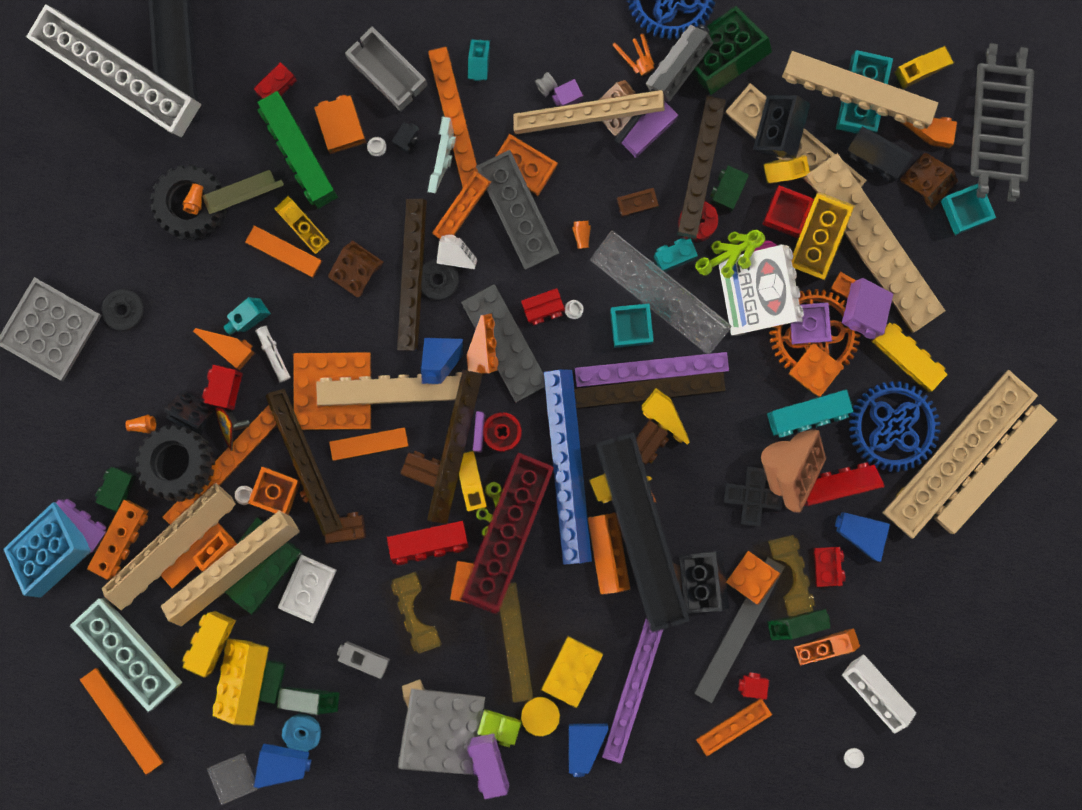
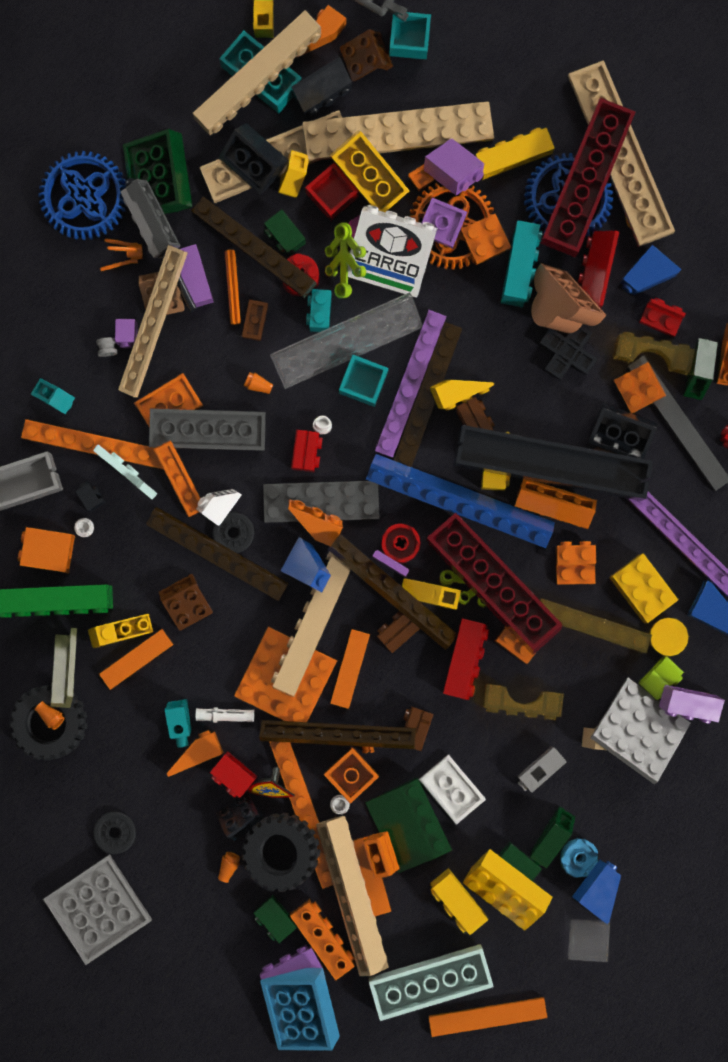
camera: 70 degrees left, 0 degrees up
tan brick [161,510,300,626] -> none
tan brick [933,404,1057,534] -> none
none -> orange axle [225,250,241,325]
none -> dark red brick [540,97,636,258]
none -> orange plate [555,541,596,585]

